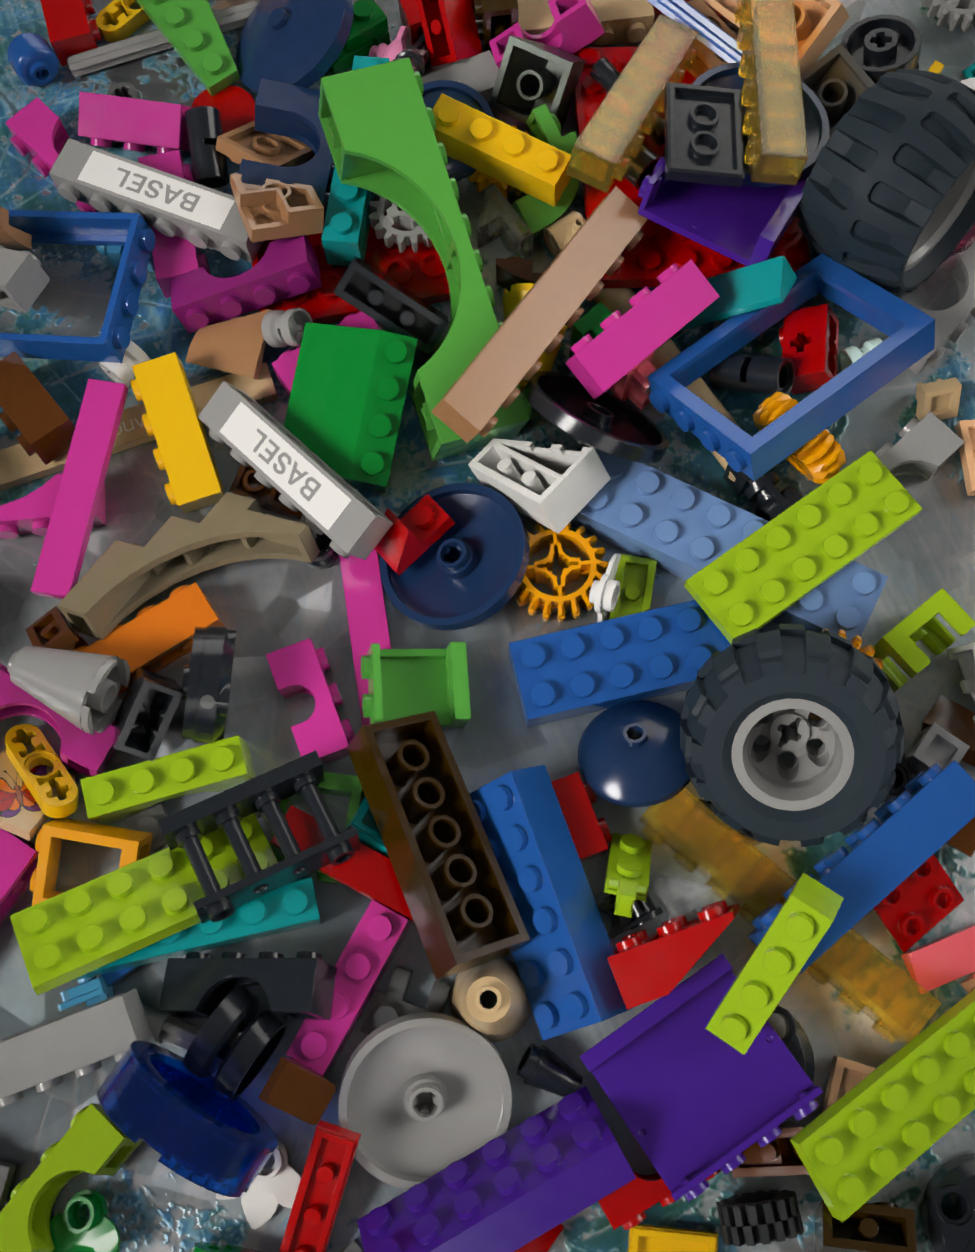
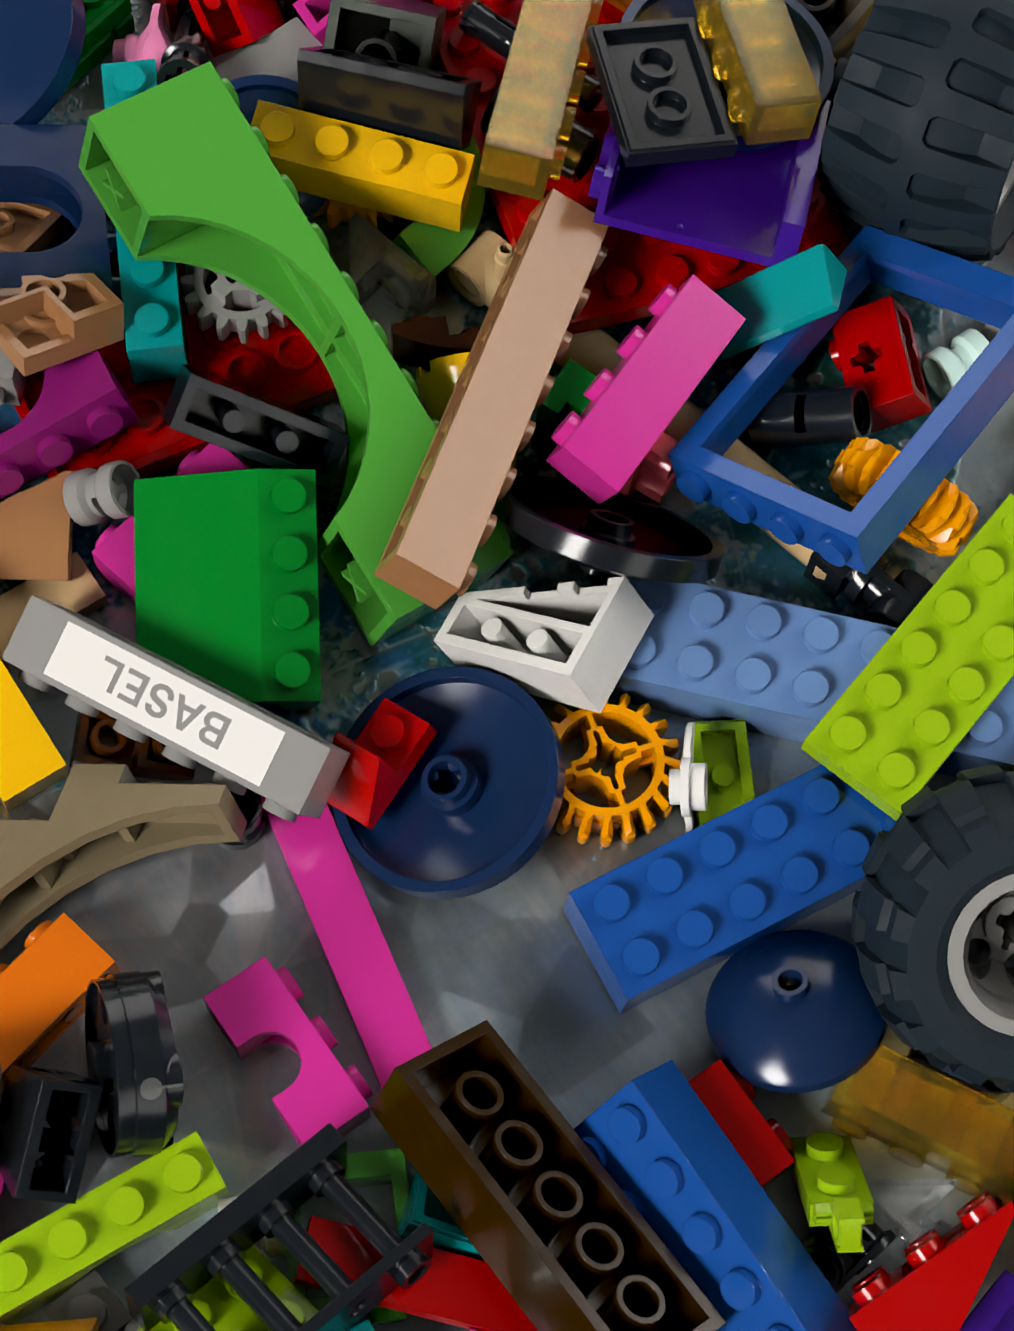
camera: 25 degrees left, 5 degrees down
bright green panel [361,642,471,728] -> none
none -> black slope [297,46,482,150]

